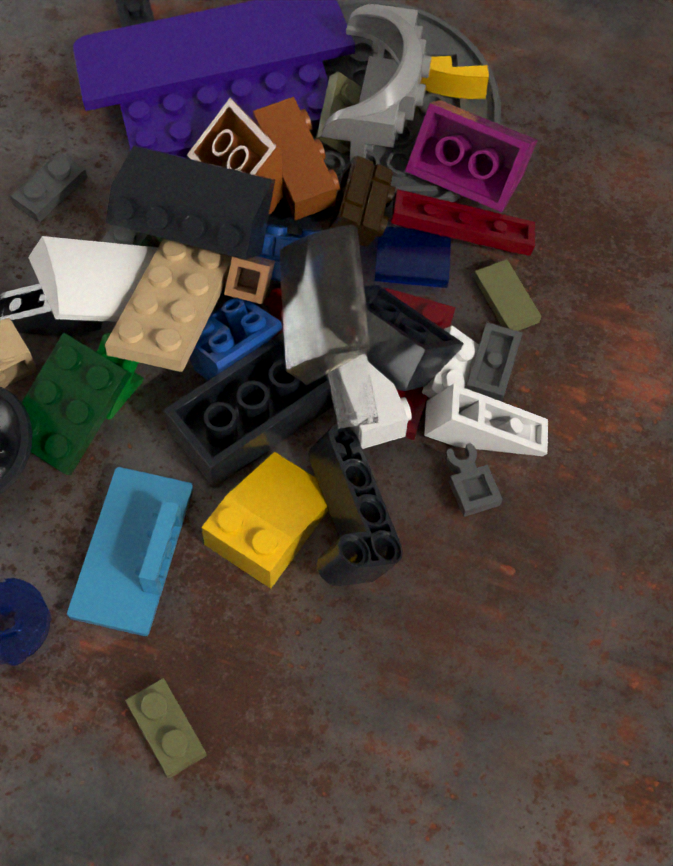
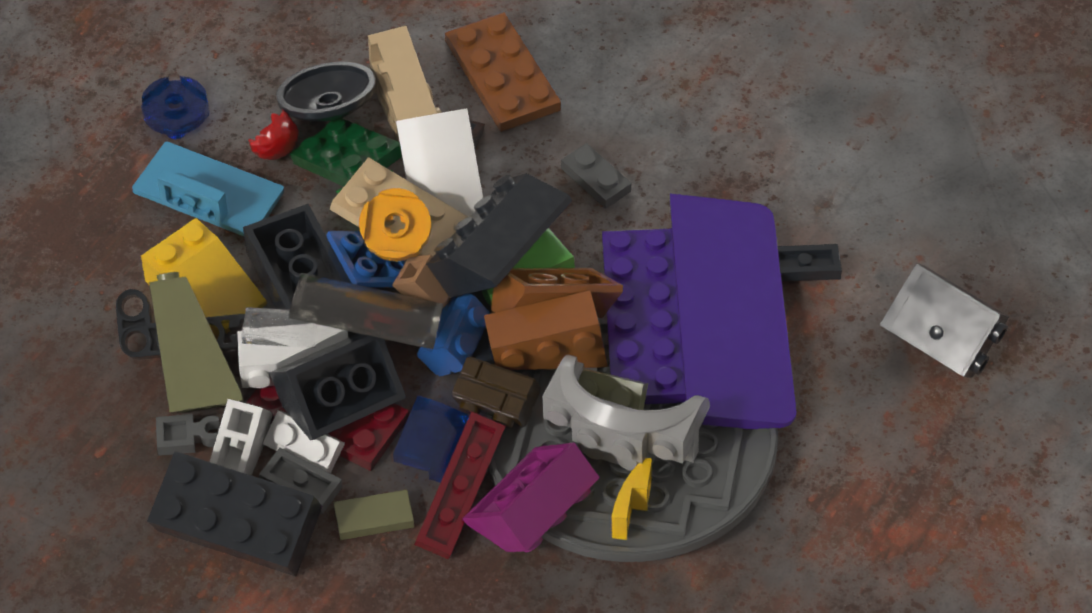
camera: 105 degrees right, 10 degrees down
olive plate [125,678,207,779] -> none
none -> black brick [147,451,323,577]
none -> olive slope [149,272,244,414]
none -> red hair [248,109,299,160]
none -> light orange plate [359,188,432,261]

